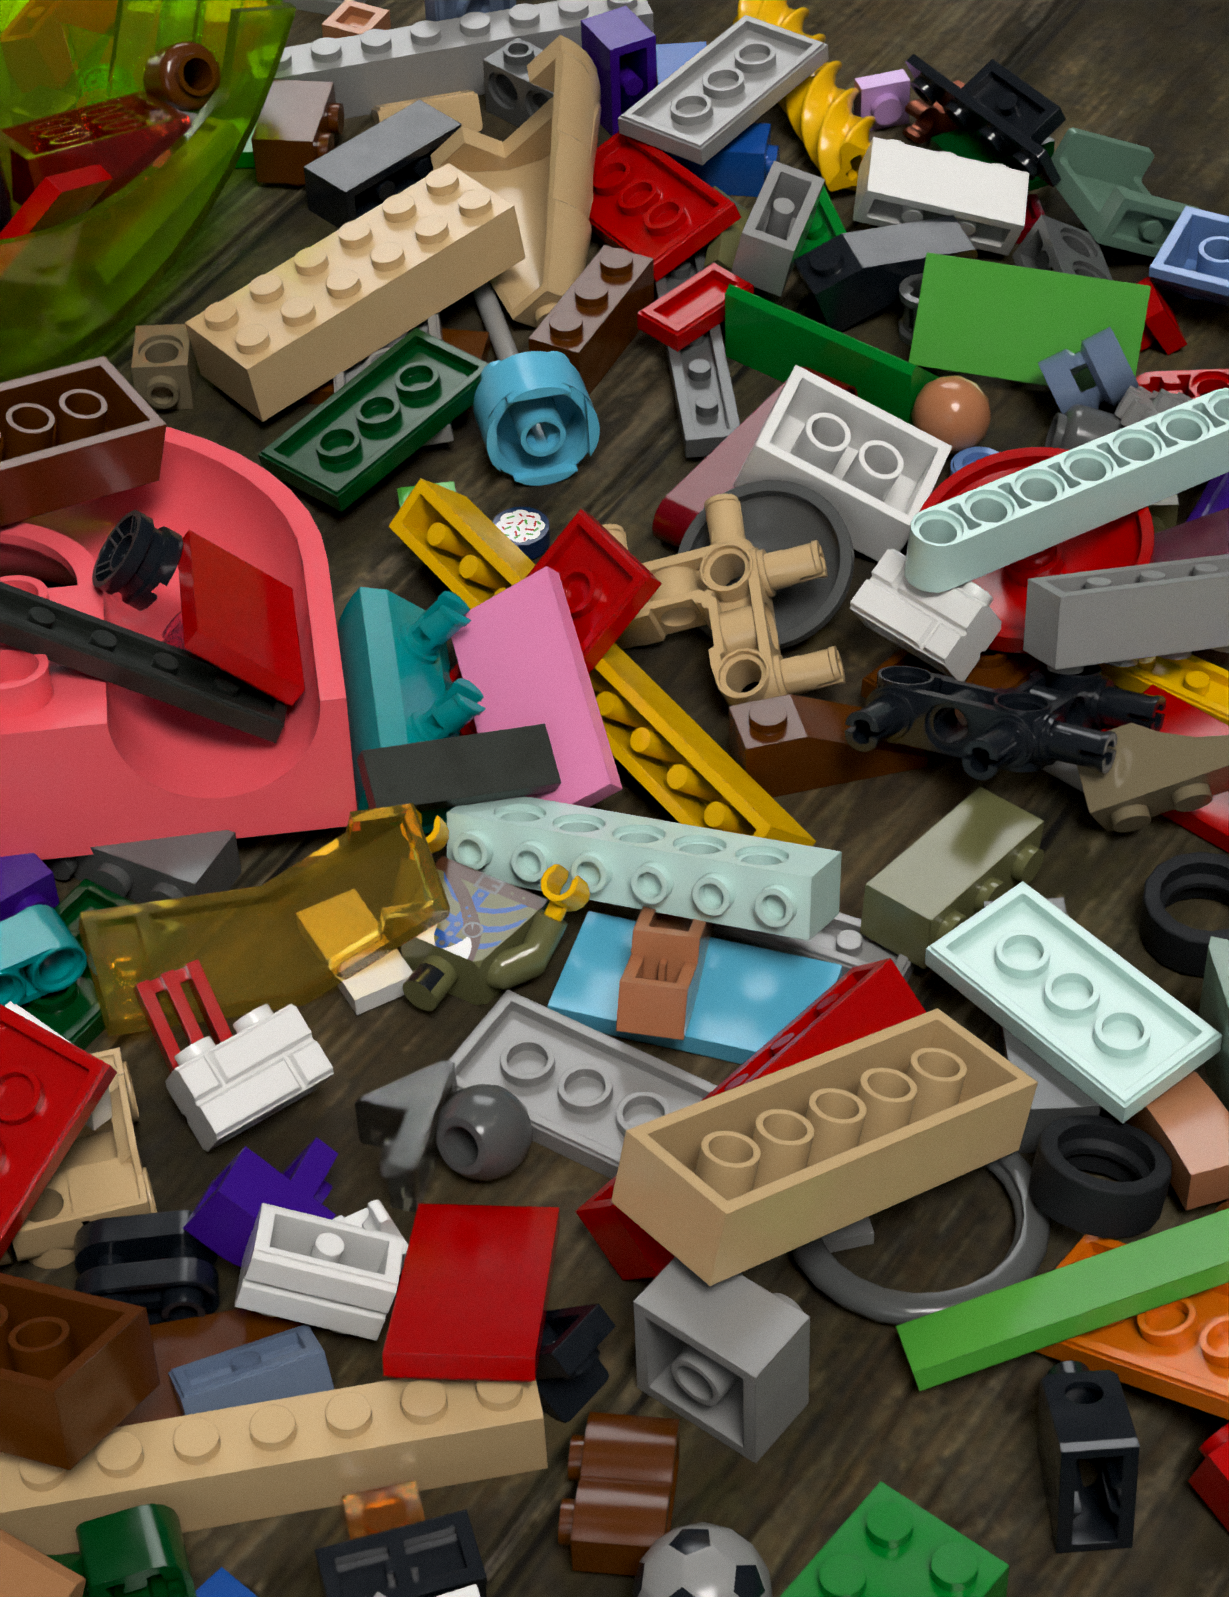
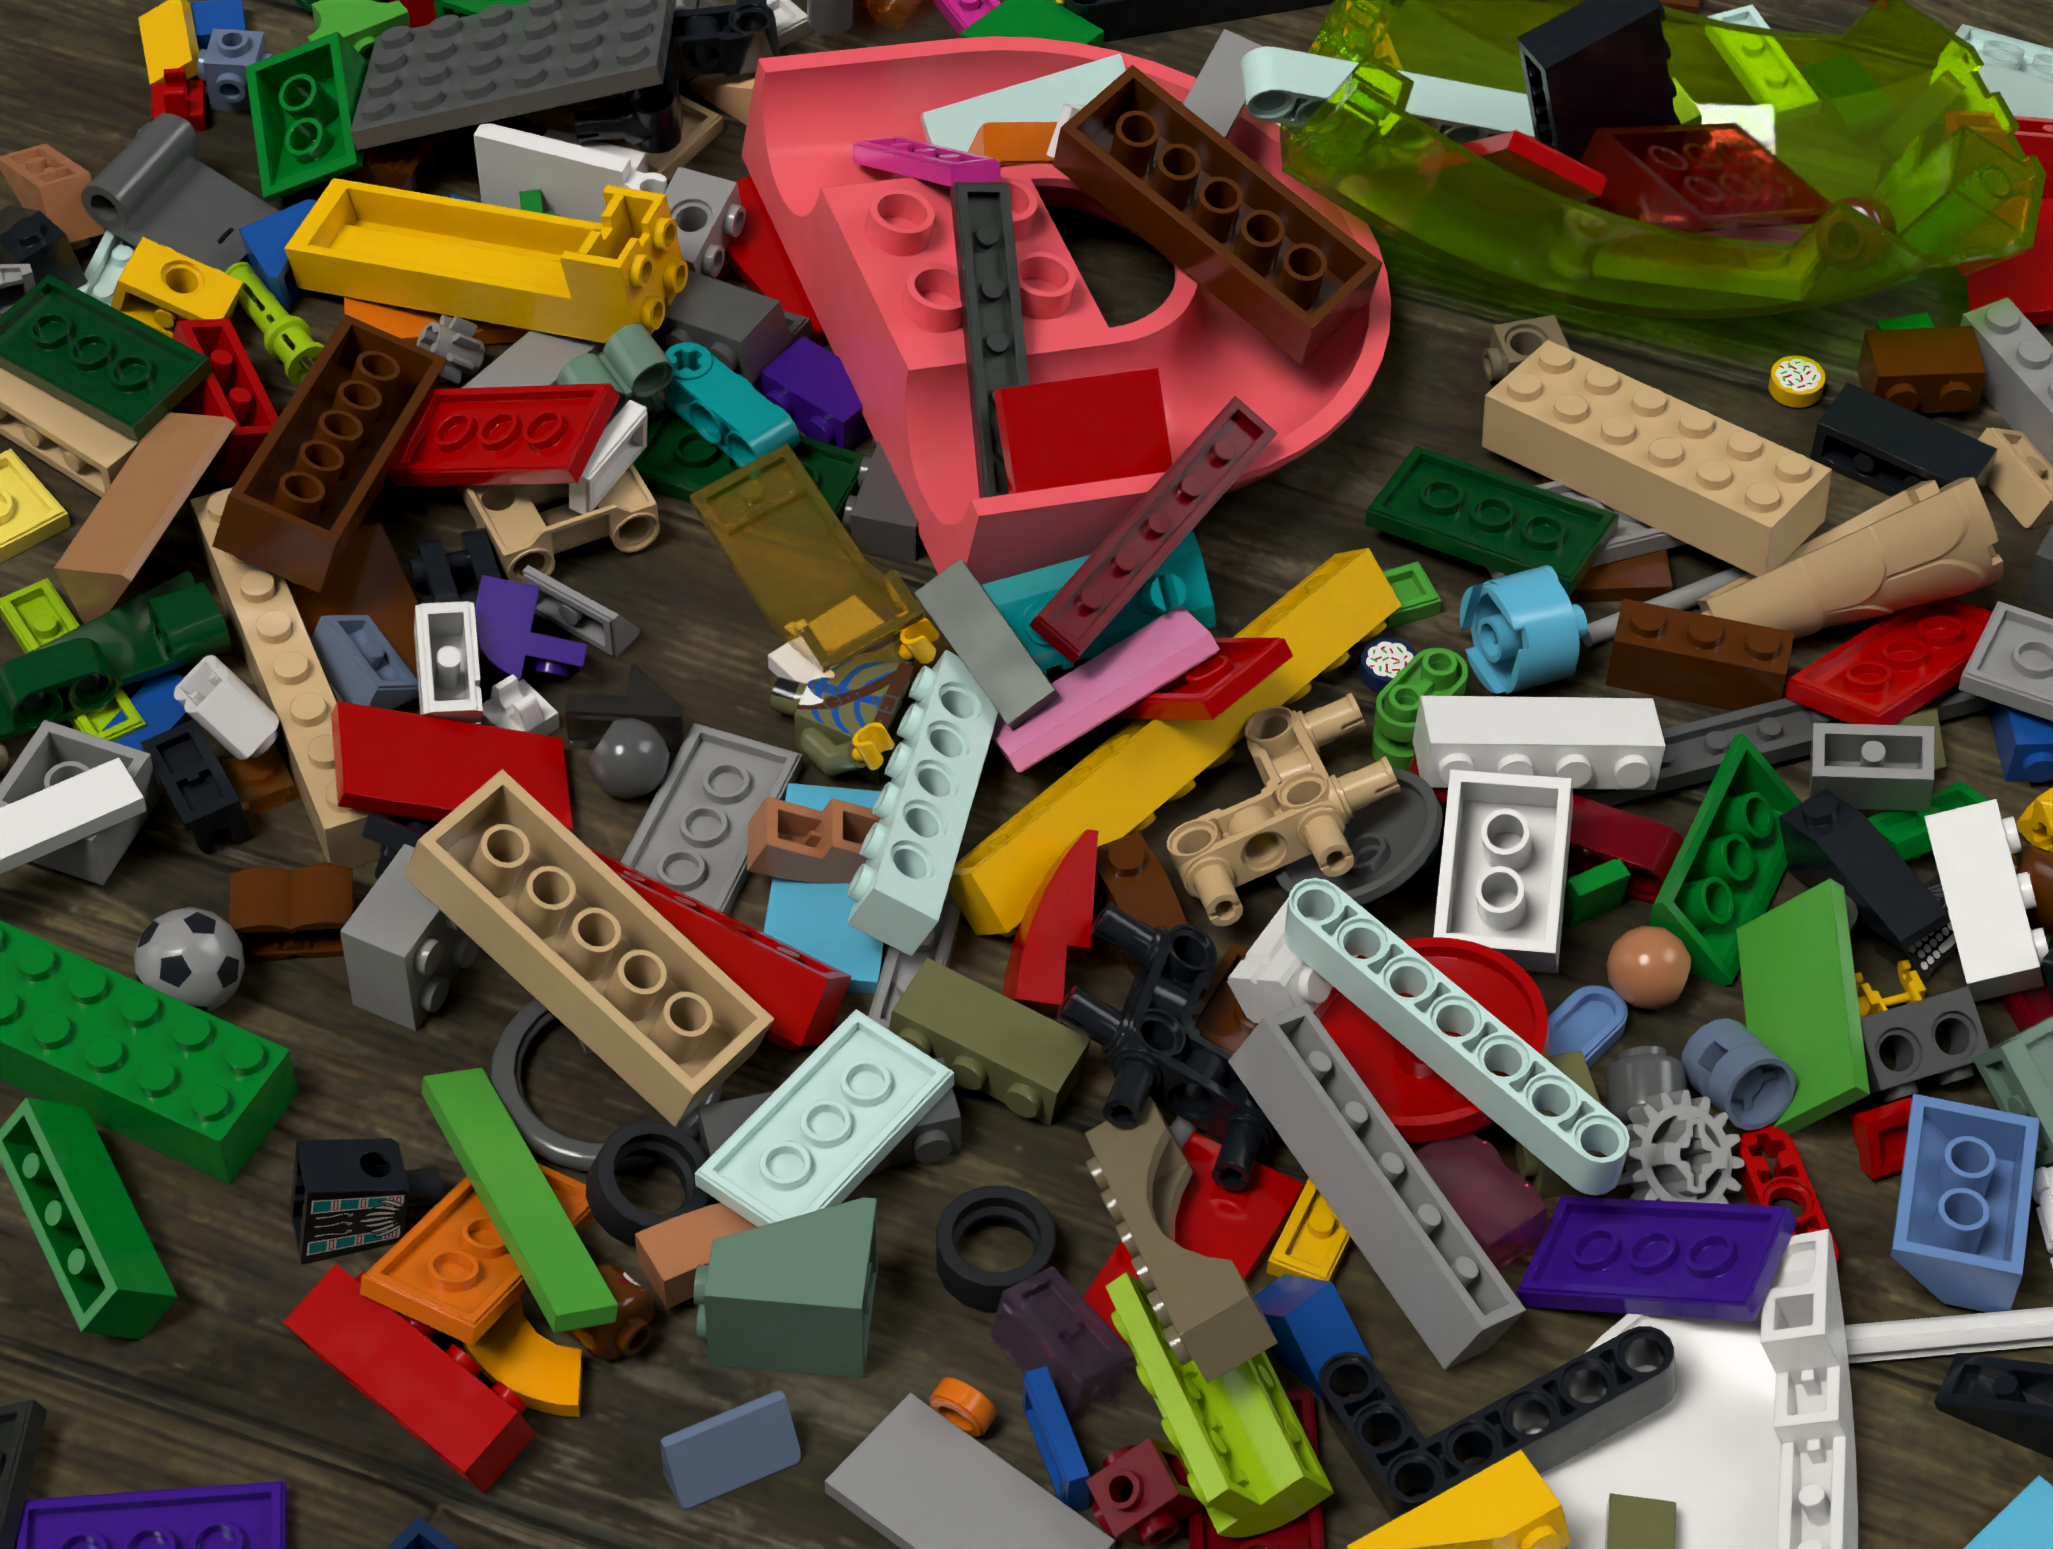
camera: 75 degrees right, 5 degrees up
black wheel [92,510,183,611] -> none
red tile [133,959,233,1074] -> none
white brick [165,1003,334,1152] -> none
red tile [637,263,754,352] -> none
none -> white brick [174,655,279,760]
none -> light grey slope [523,565,640,657]
none -> red slope [1002,829,1098,1017]
none -> dark red tile [1029,396,1278,664]
none -> bright green brick [1371,648,1468,771]
none -> white brick [1412,696,1665,790]
none -> tile [1768,356,1826,408]

